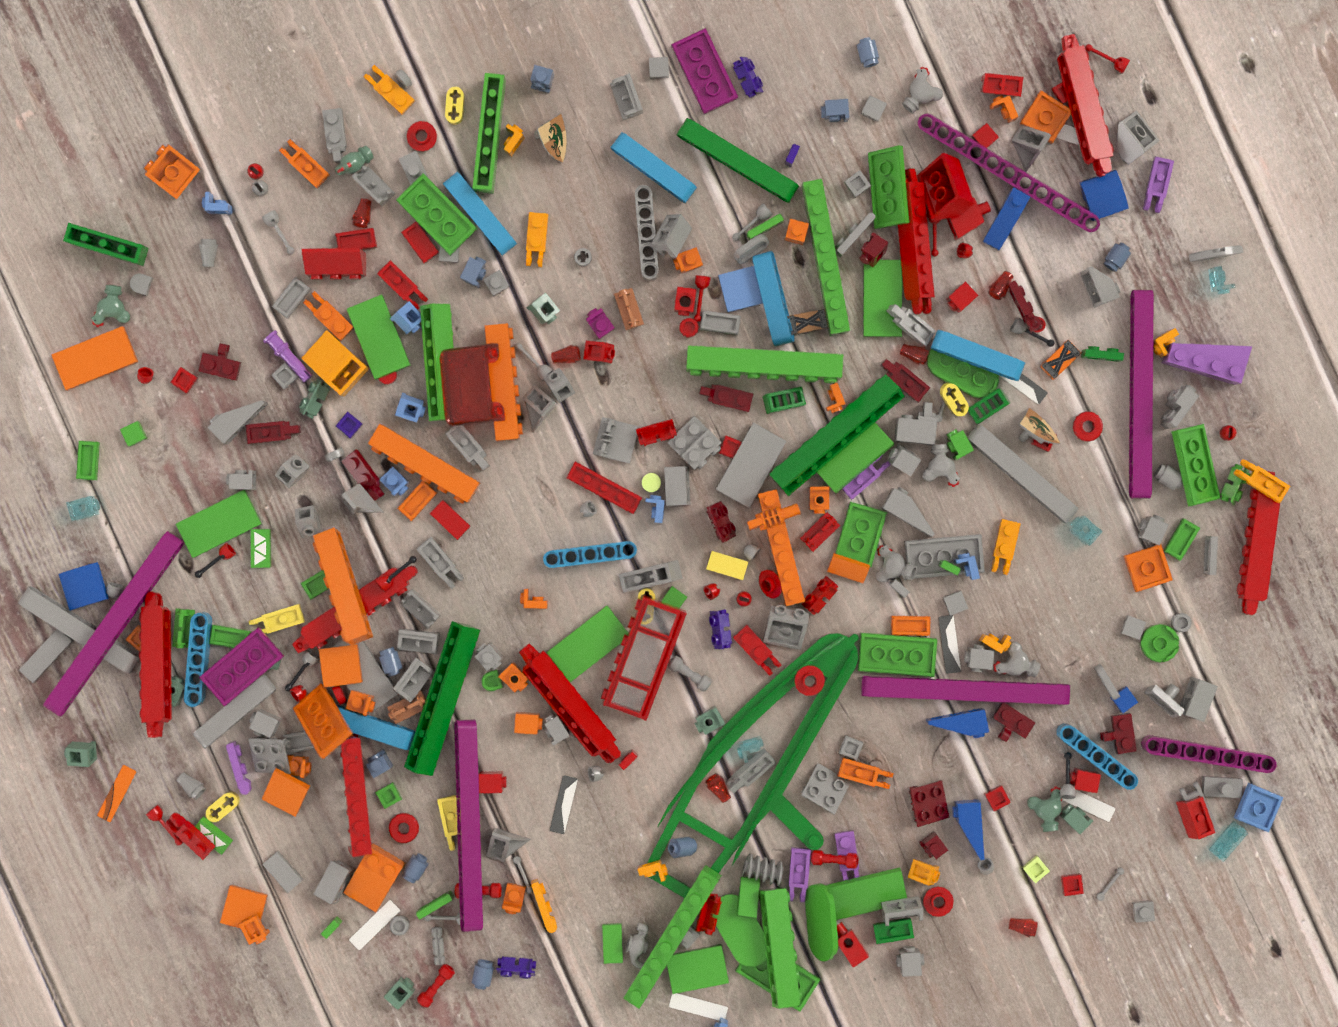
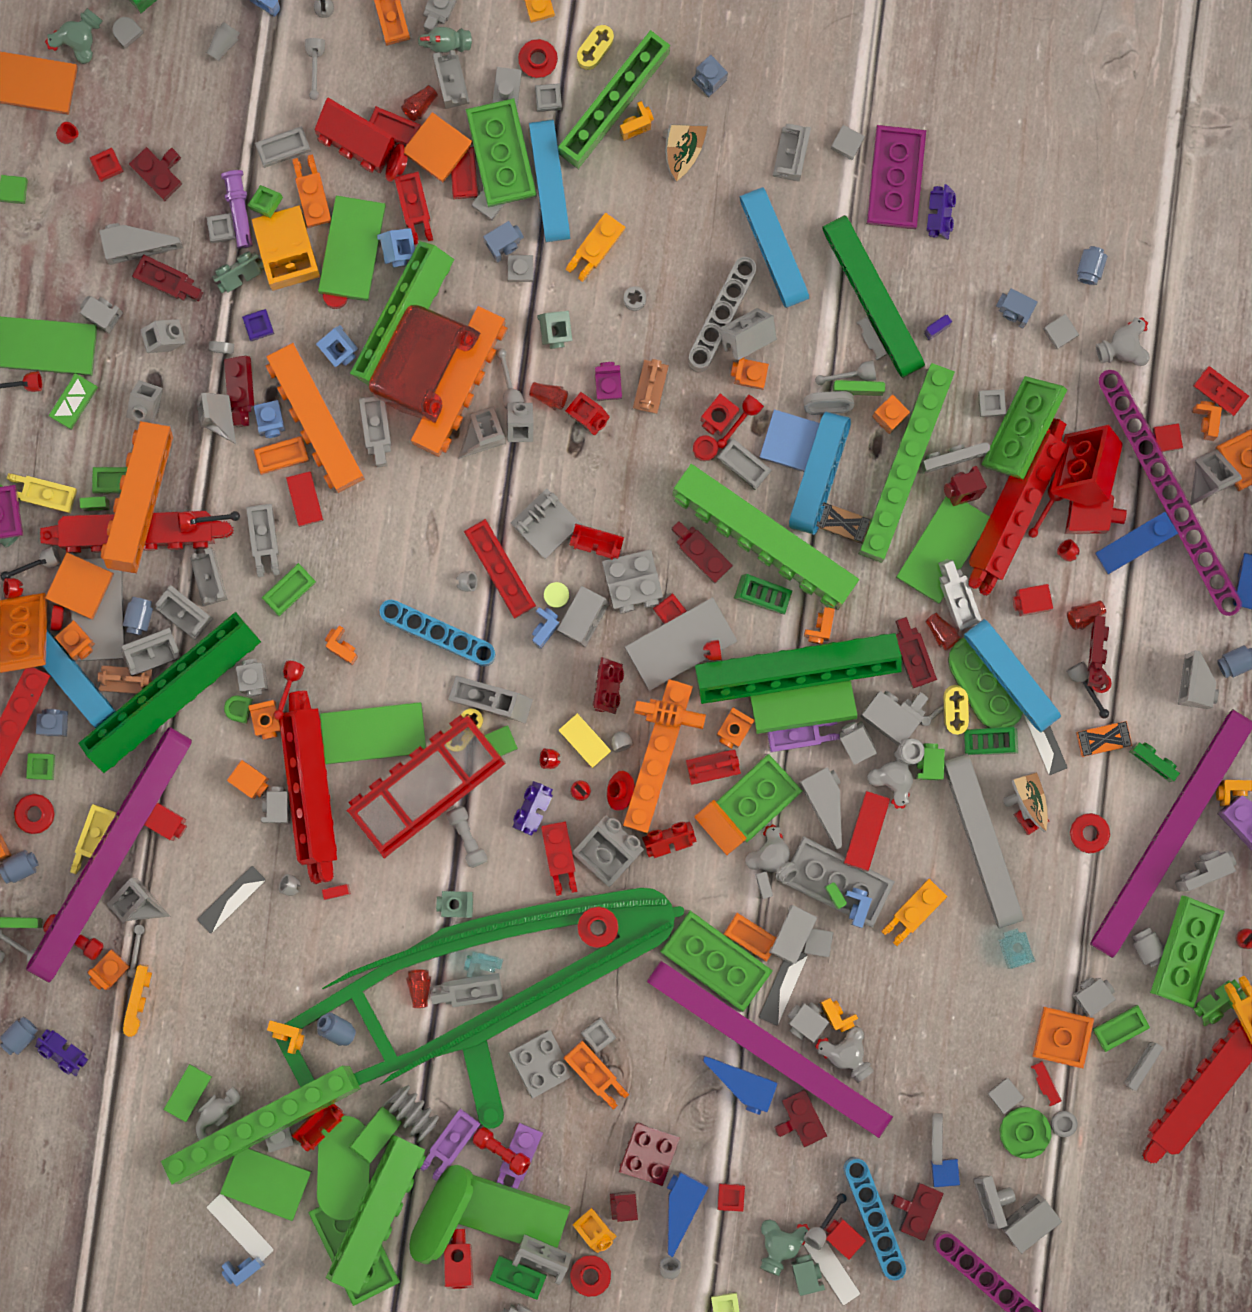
camera: 20 degrees right, 5 degrees down
none -> bright green tile [80,496,110,511]
none -> bright green tile [248,185,283,218]
none -> bright green tile [262,563,316,617]
none -> red hinge [274,661,305,720]
none -> red piece [385,144,407,182]
none -> orange tile [404,112,473,183]
none -> light grey tile [535,83,562,112]
none -> red hinge [703,640,722,661]
none -> light grey hinge [769,905,817,964]
none -> red tile [843,791,890,872]
none -> light grey piece [856,317,888,360]
none -> light grey tile [897,738,924,764]
none -> red piece [1031,1061,1062,1106]

